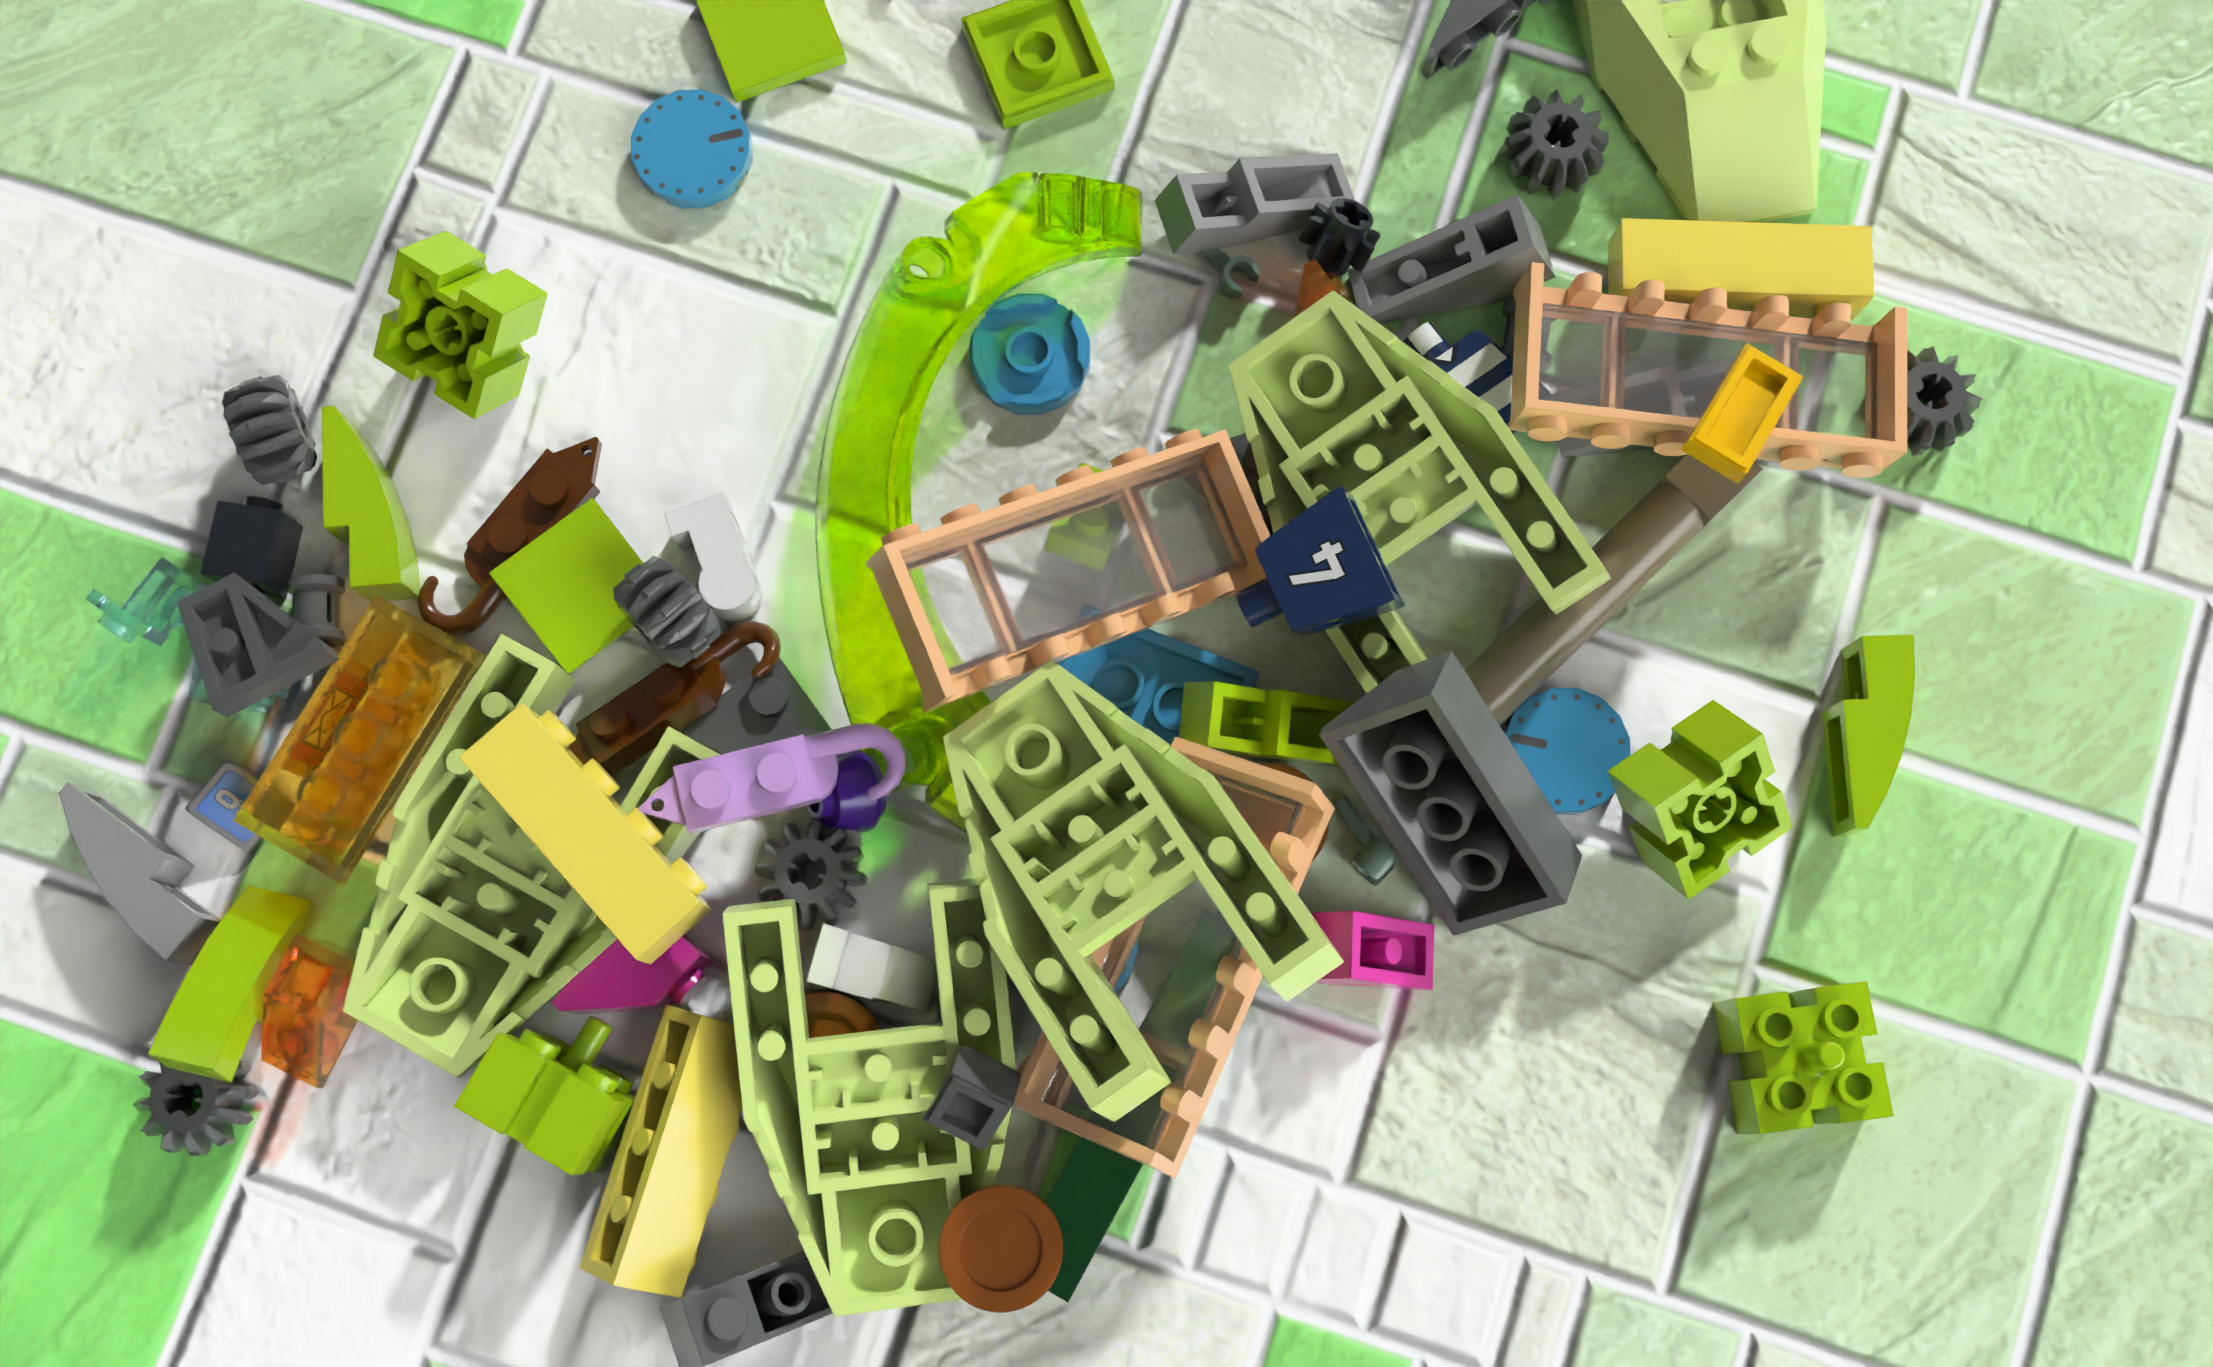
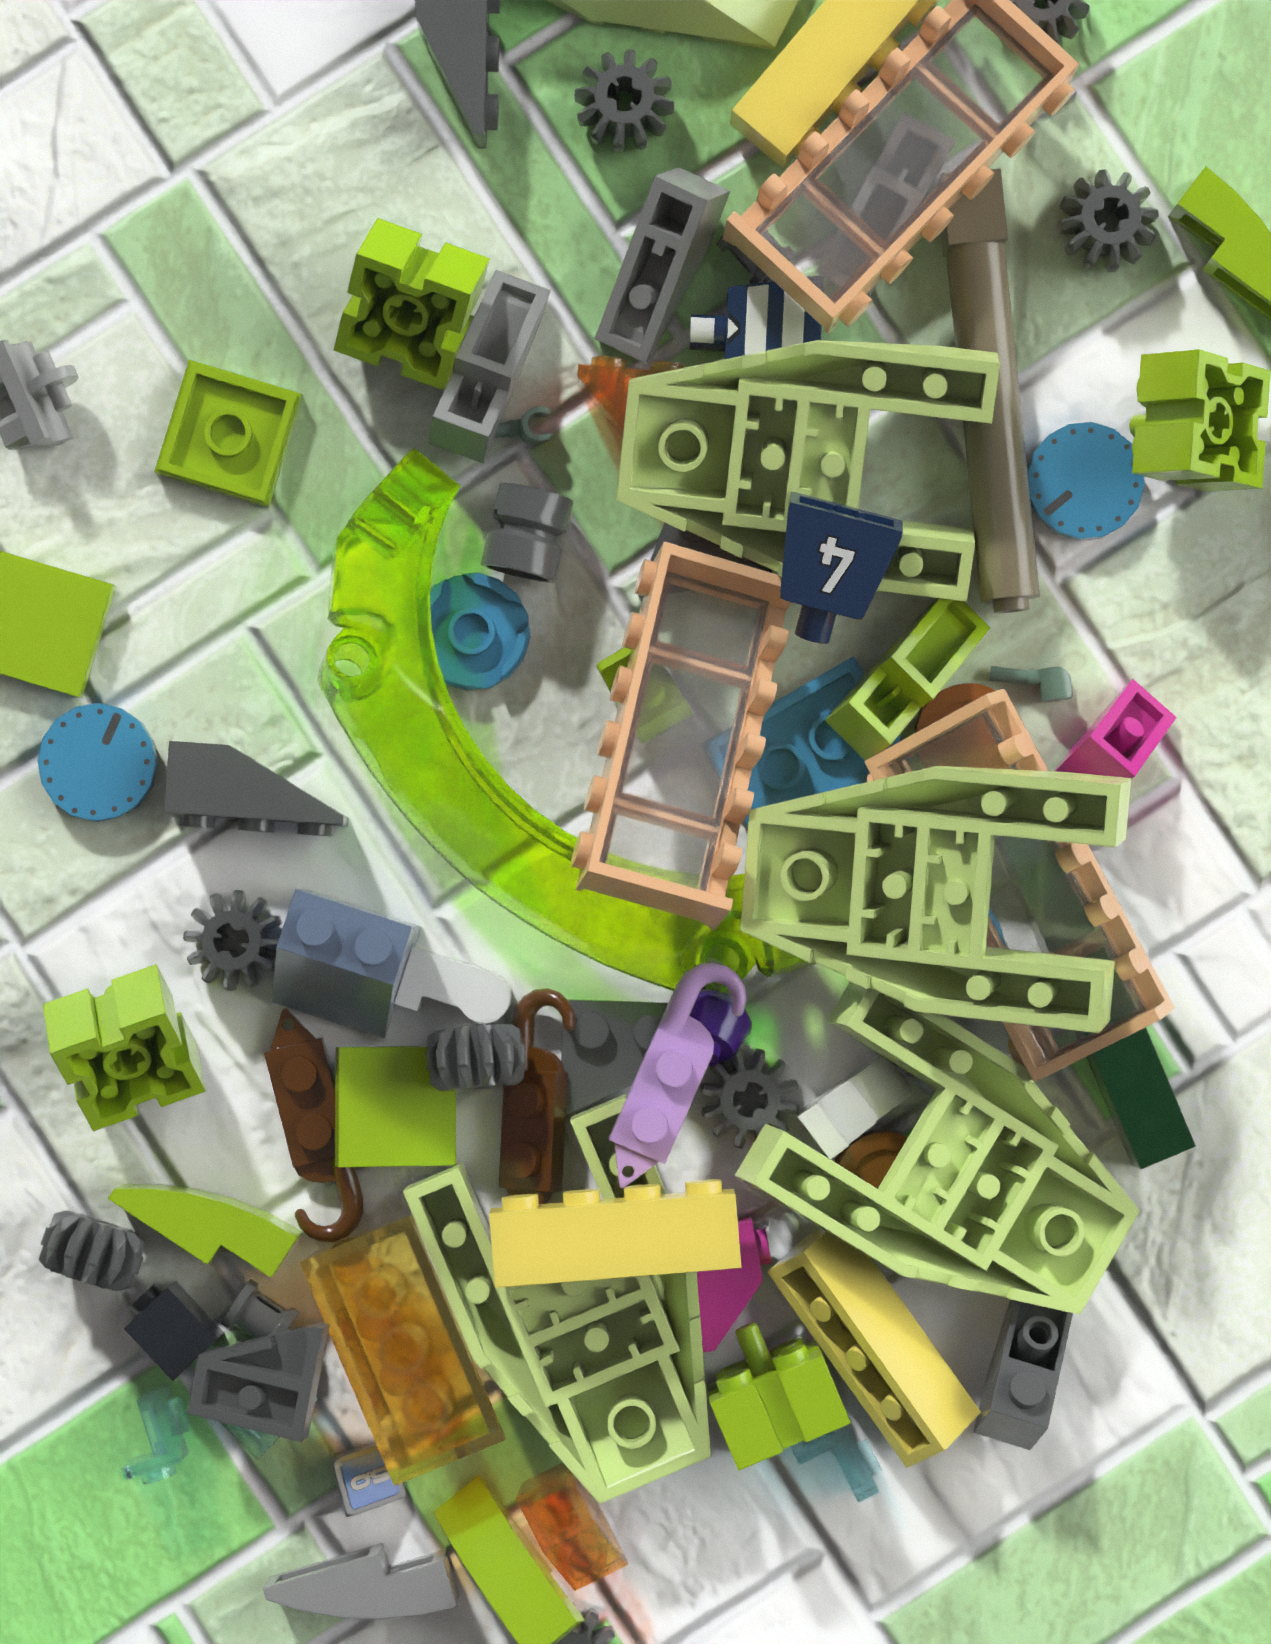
camera: 55 degrees left, 10 degrees up
dark grey slope [923,1045,1021,1151] -> none
dark orange piece [939,1184,1063,1313] -> none
black gear [1299,198,1381,276] -> none
dark grey slope [1319,650,1583,936] -> none
yellow tile [1681,343,1803,484] -> none
none -> dark grey slope [164,741,349,837]
none -> dark grey gear [183,890,283,991]
none -> sand blue slope [272,889,422,1039]
none -> lime brick [333,218,490,390]
none -> dark grey wheel [481,483,574,583]
none -> clear light blue bracket [791,1425,883,1503]
none -> dark grey gear [1056,169,1159,272]

